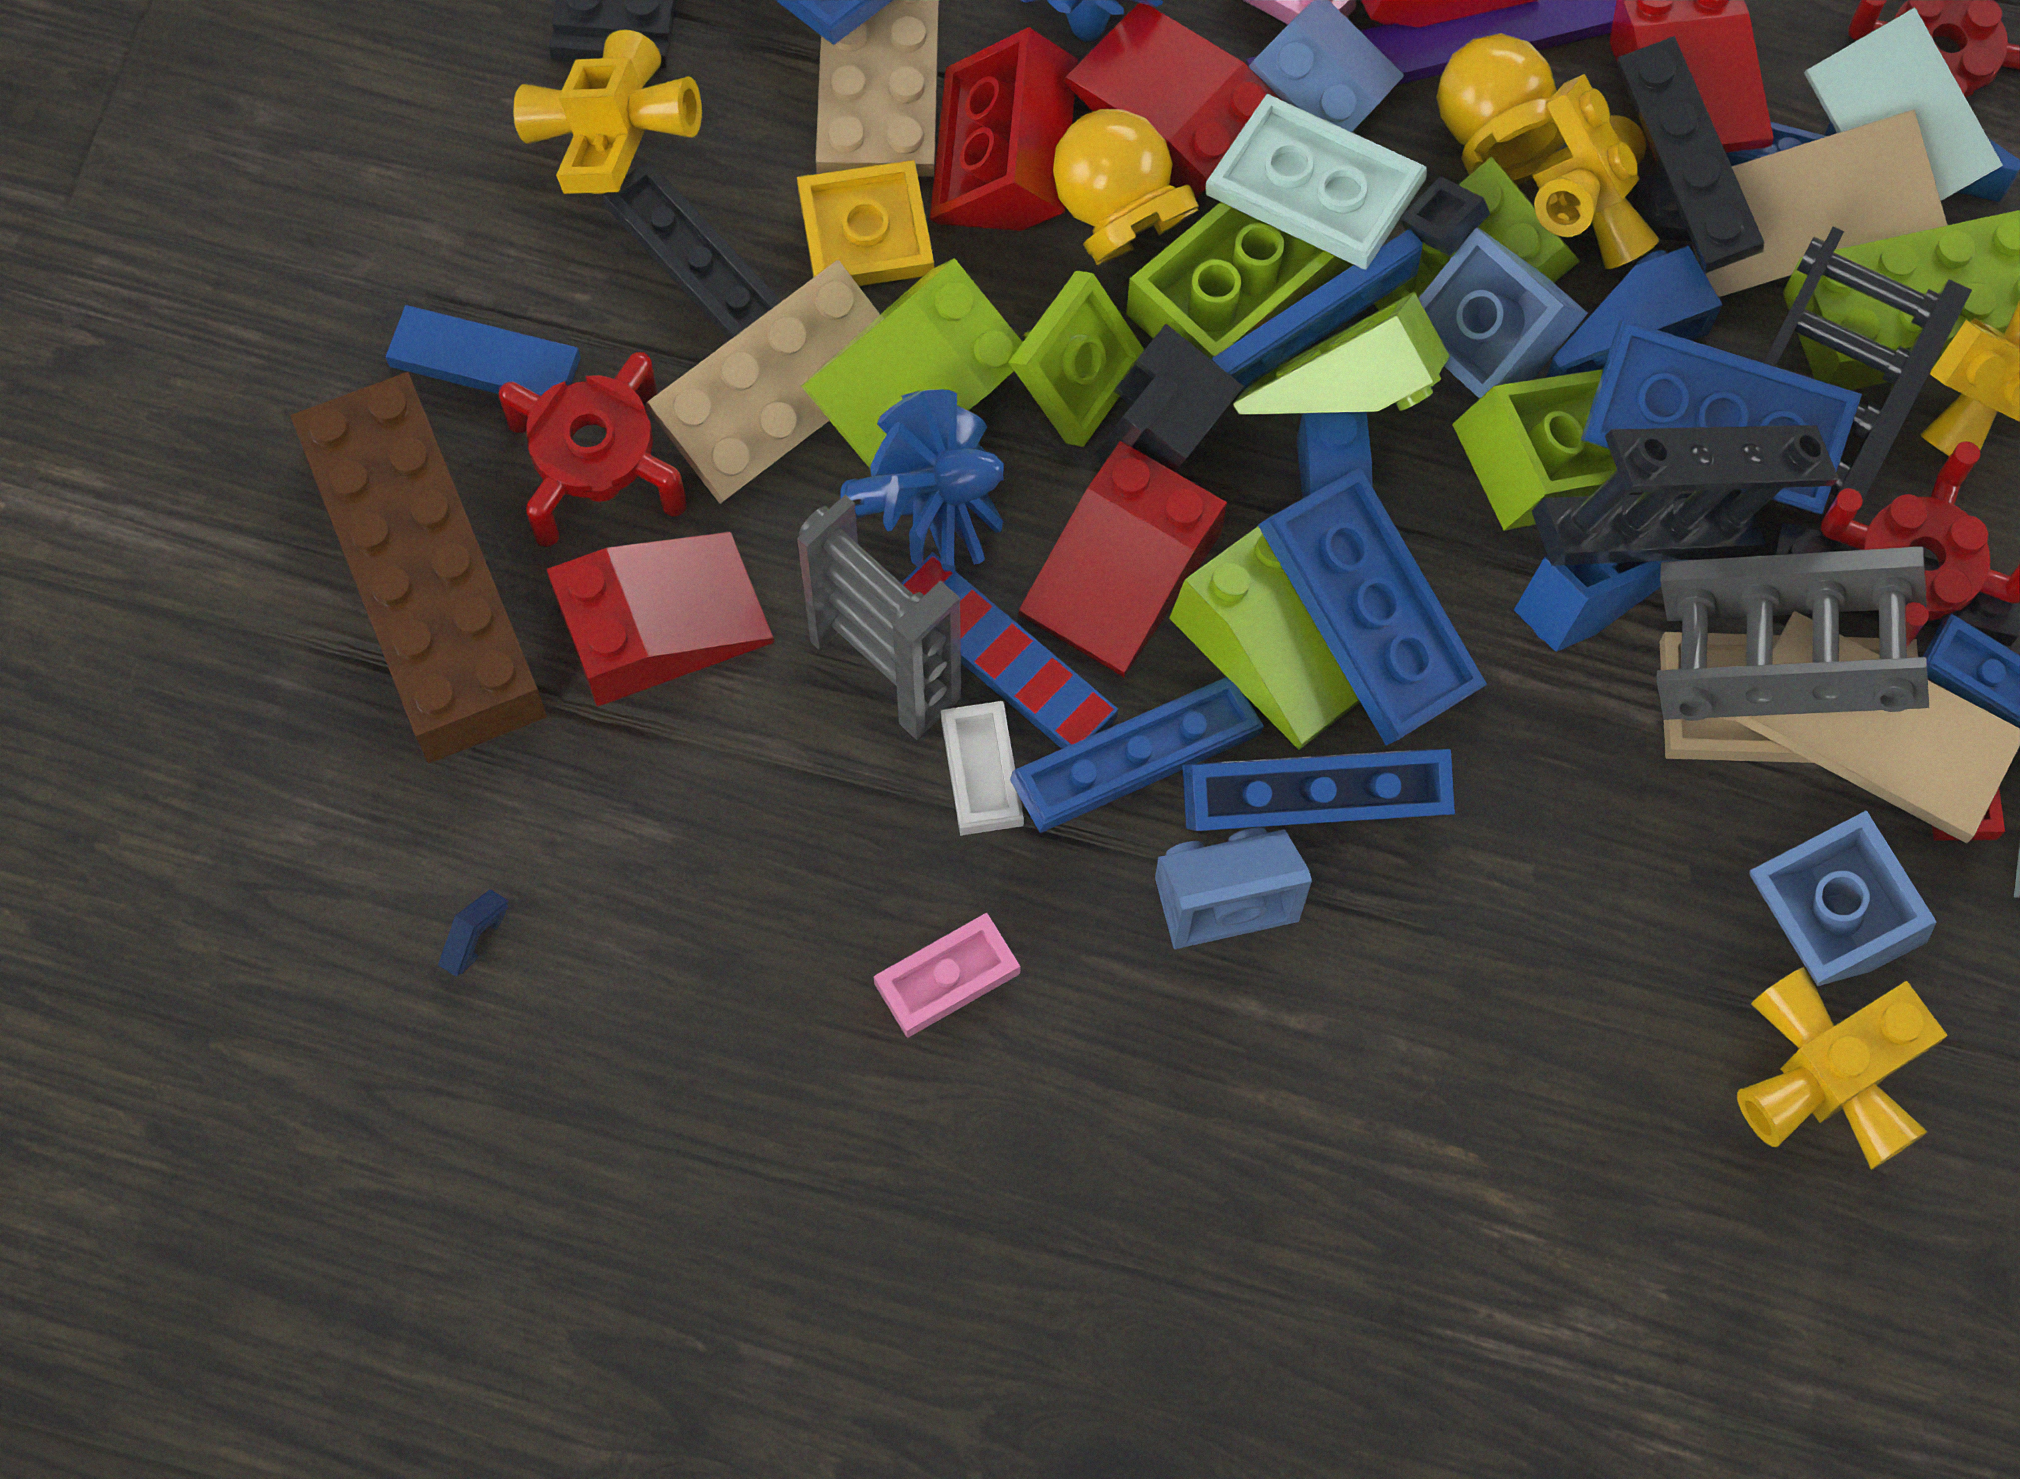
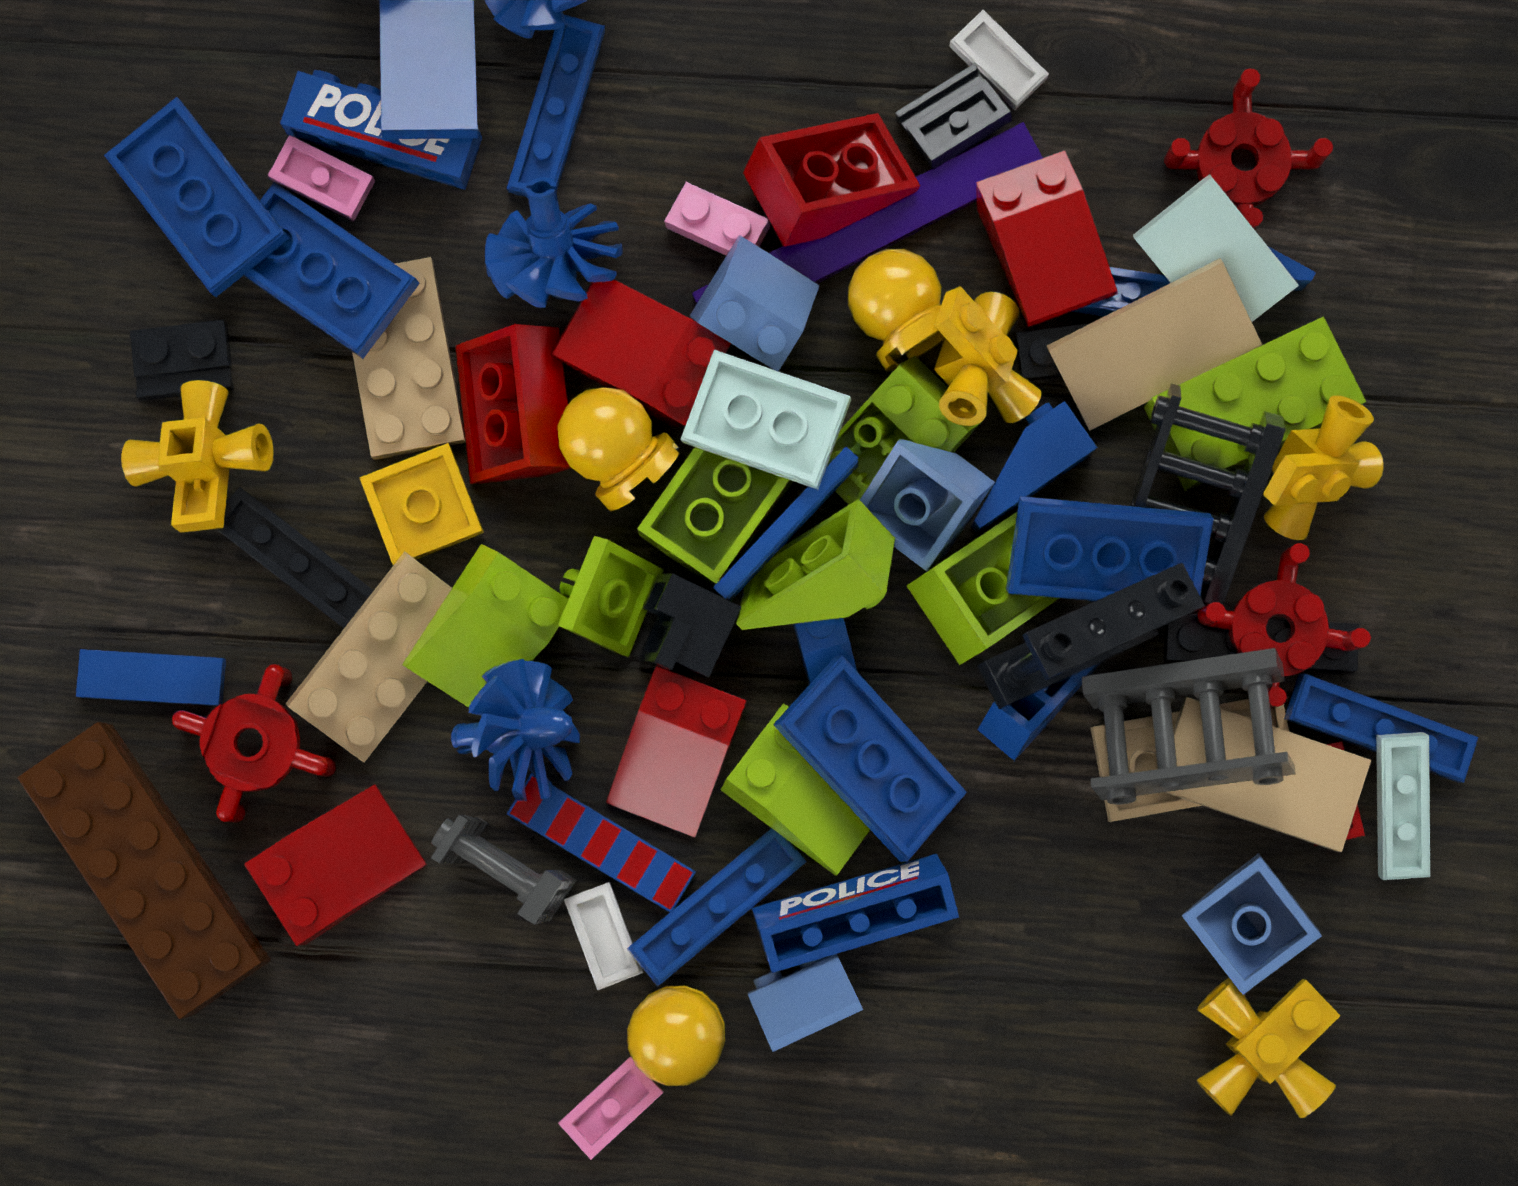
camera: 10 degrees left, 15 degrees up
dark blue tile [438,889,509,977] -> none
black tile [1400,176,1491,256] -> none
black plate [1617,36,1765,273] -> none
none -> yellow tile [627,985,725,1086]

